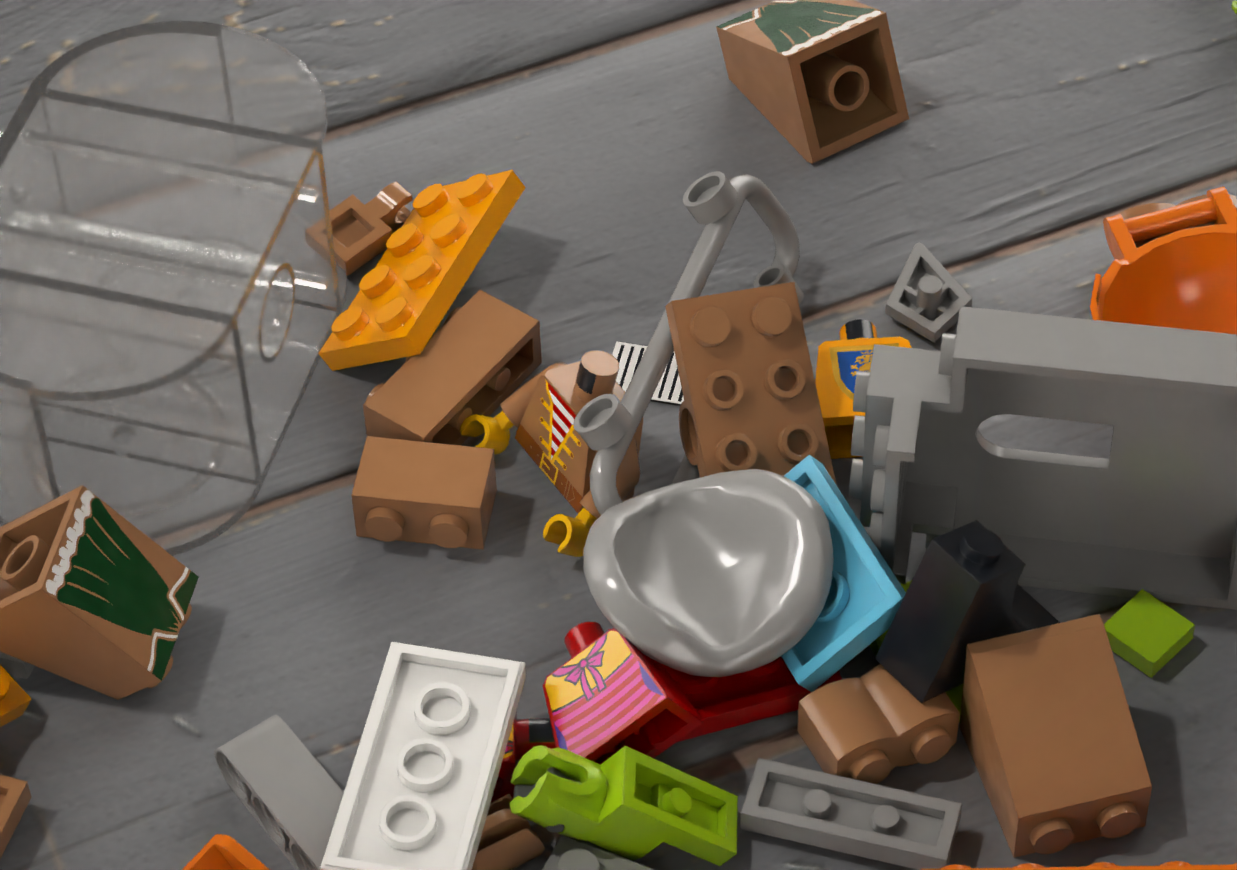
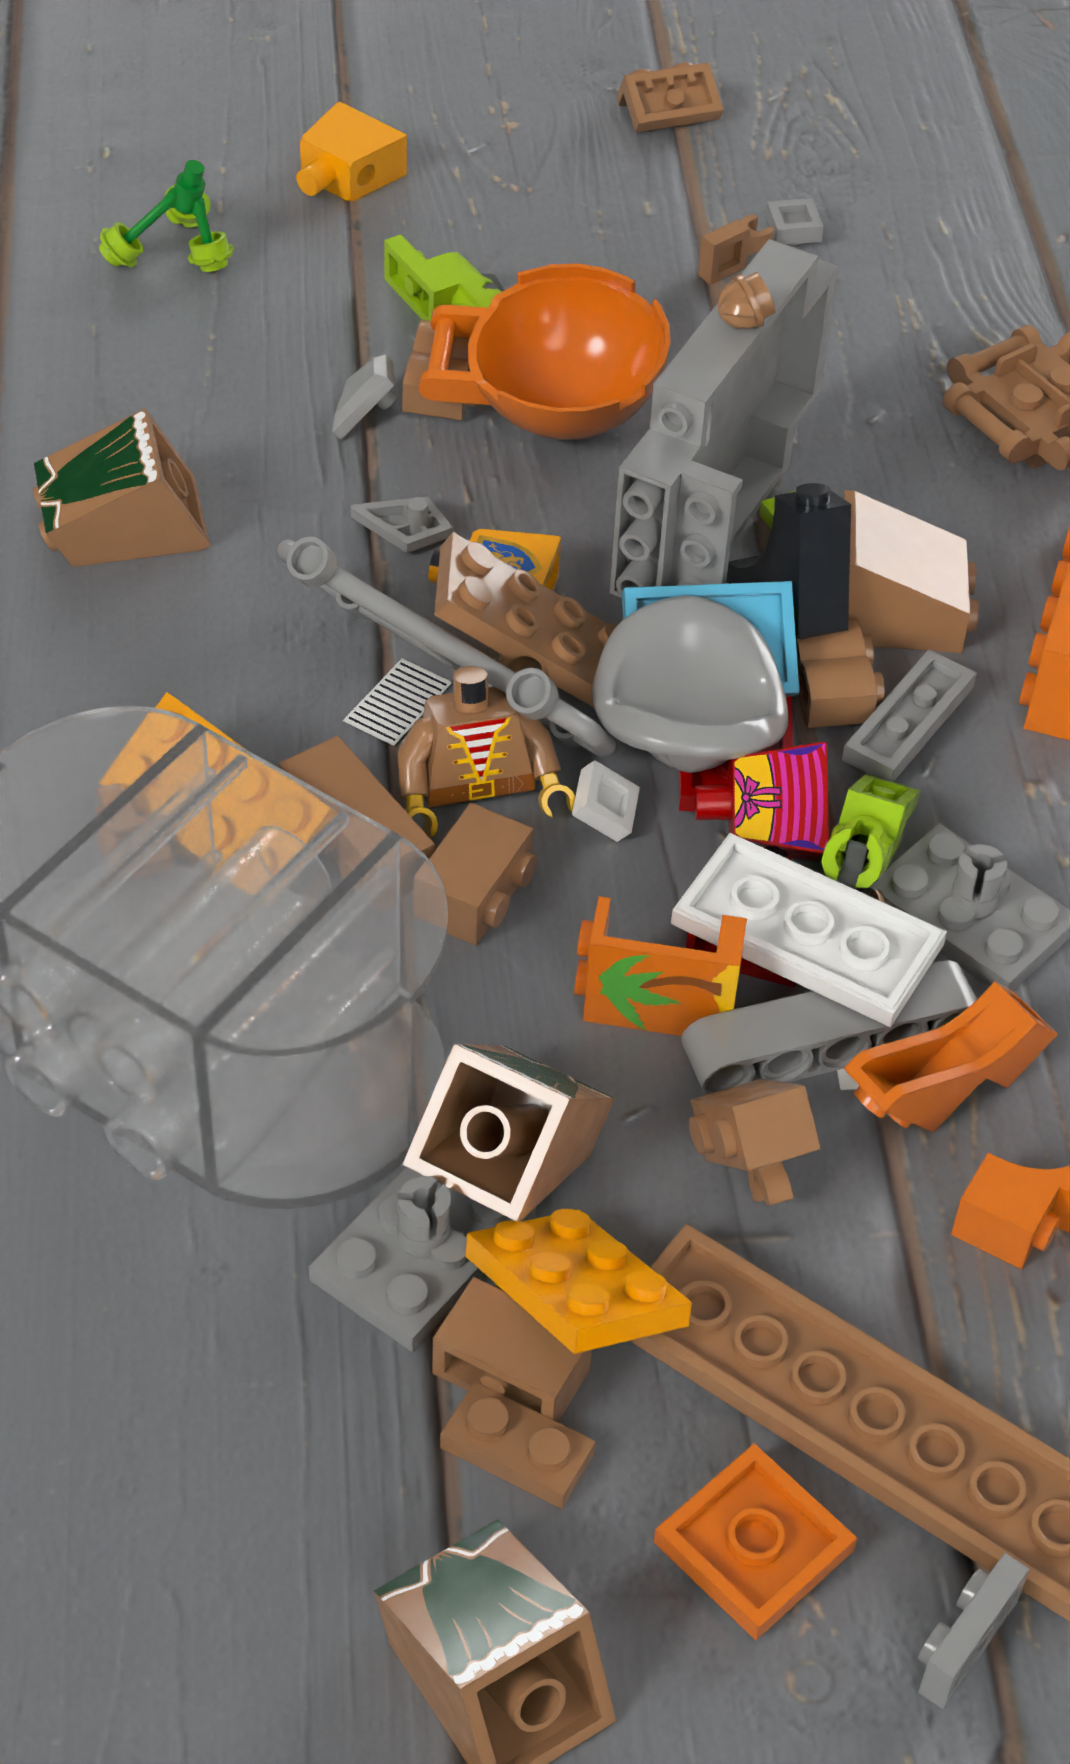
camera: 75 degrees left, 0 degrees up
none -> light grey piece [332,354,396,439]
none -> white plate [572,760,640,842]
none -> orange panel [574,896,747,1036]
none -> medium nougat brick [689,1079,821,1206]
none -> medium nougat plate [718,272,776,329]

